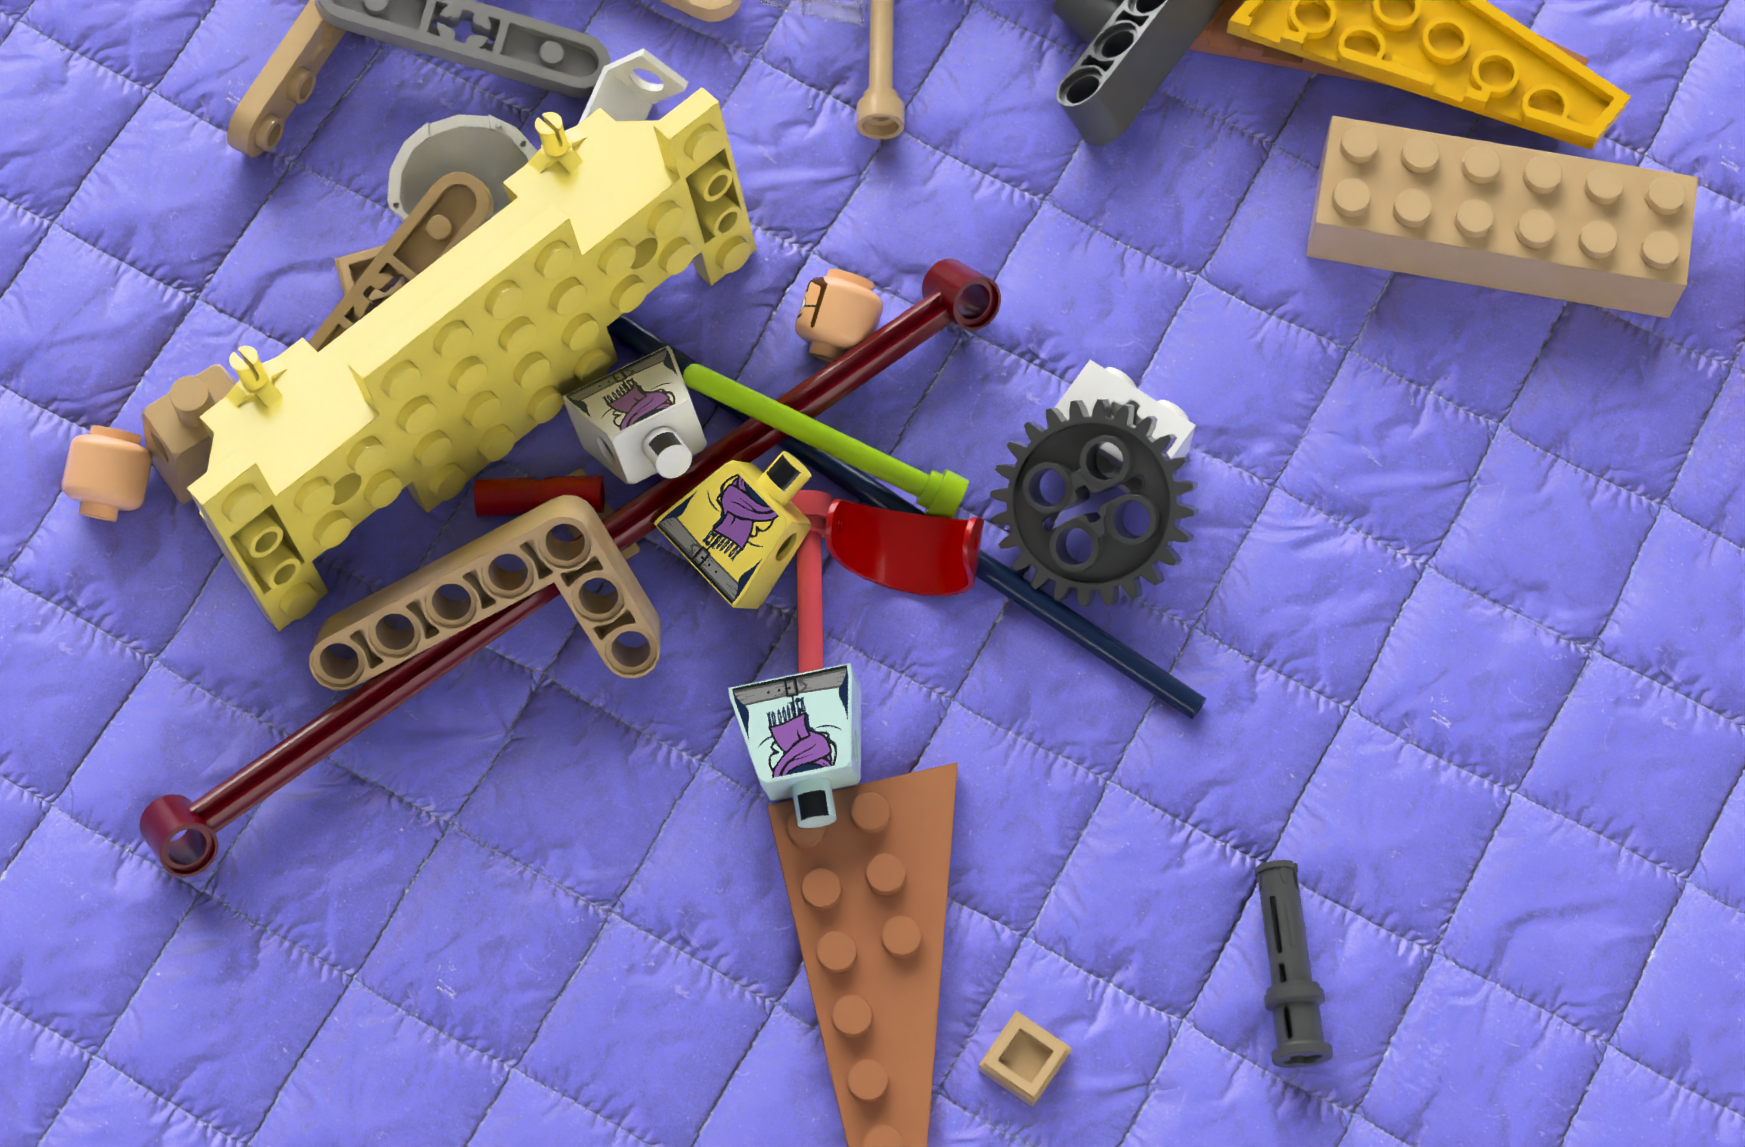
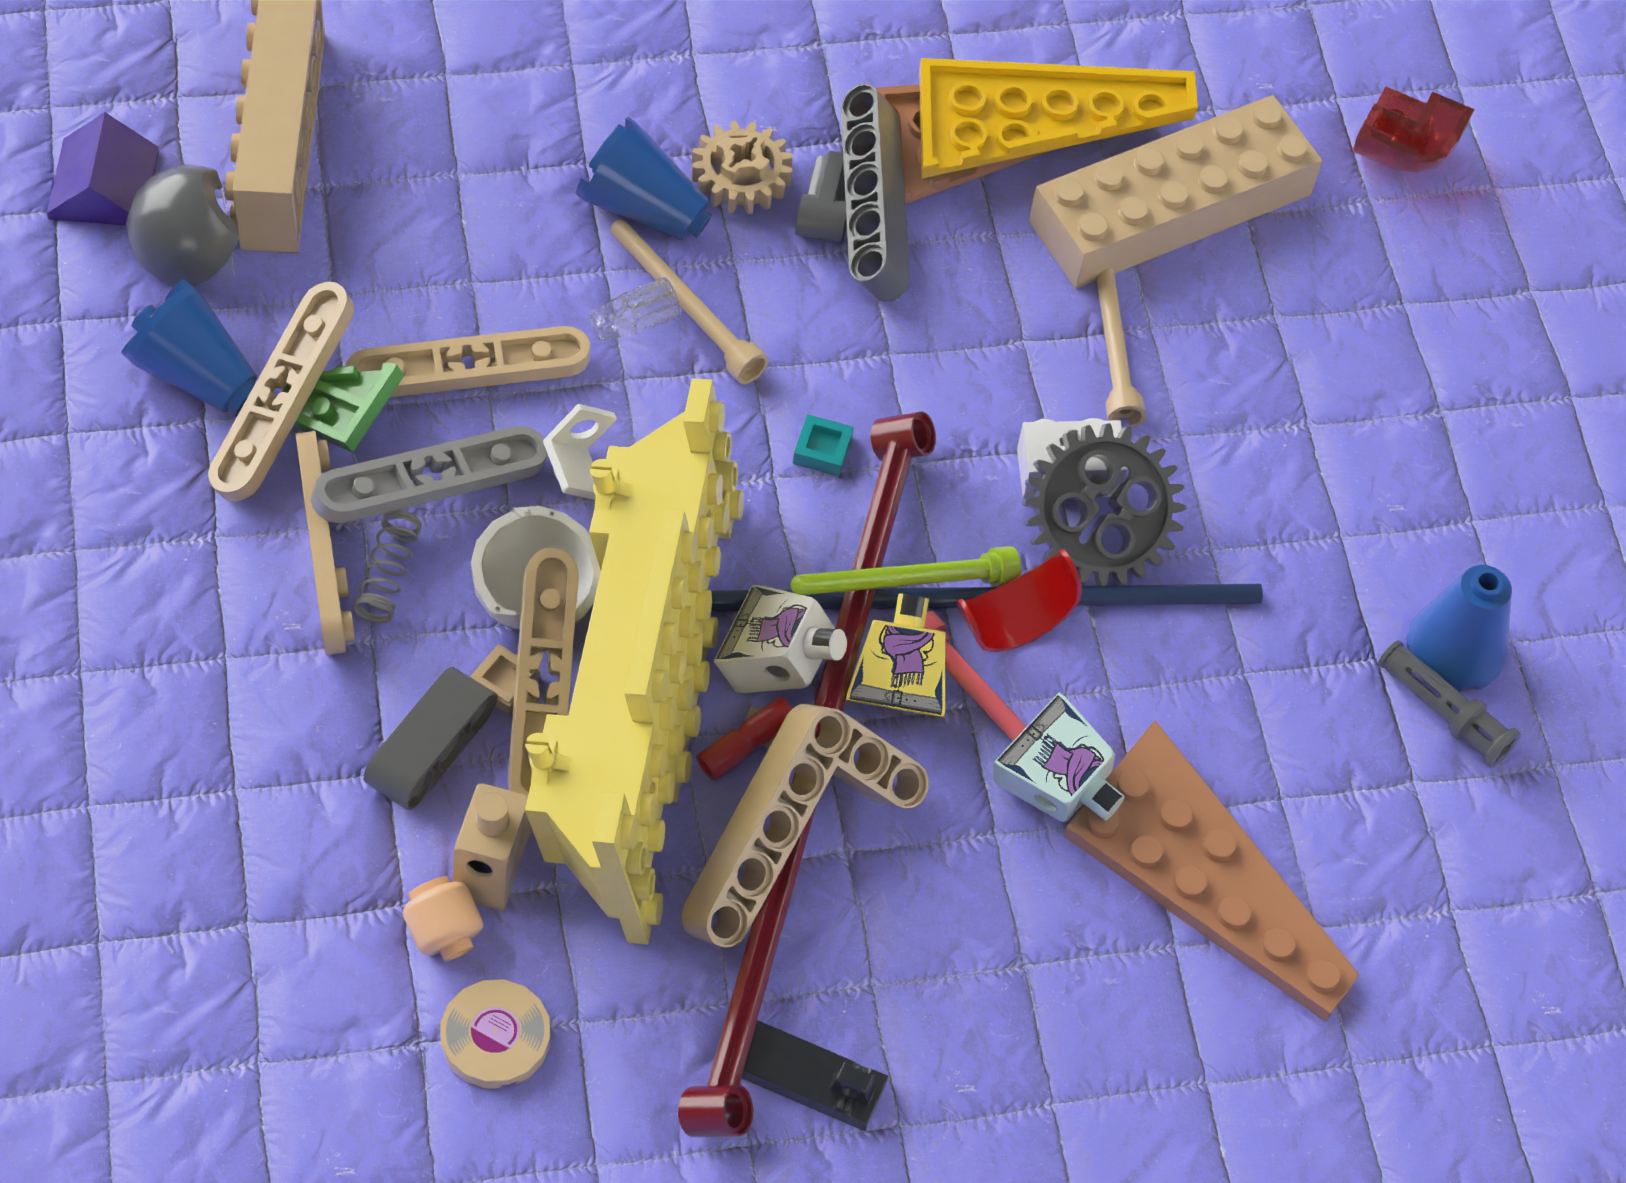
camera: 45 degrees left, 10 degrees down
light nougat head [795,269,884,363] -> none
tan tile [978,1011,1072,1108] -> none
none -> light grey piece [353,510,422,623]
none -> dark grey beam [363,667,498,810]
none -> tan tile [440,979,550,1089]
none -> black hinge [714,1020,888,1132]
none -> teal tile [792,414,854,477]
none -> tan piece [1096,268,1146,426]
none -> blue cone [1406,565,1512,692]

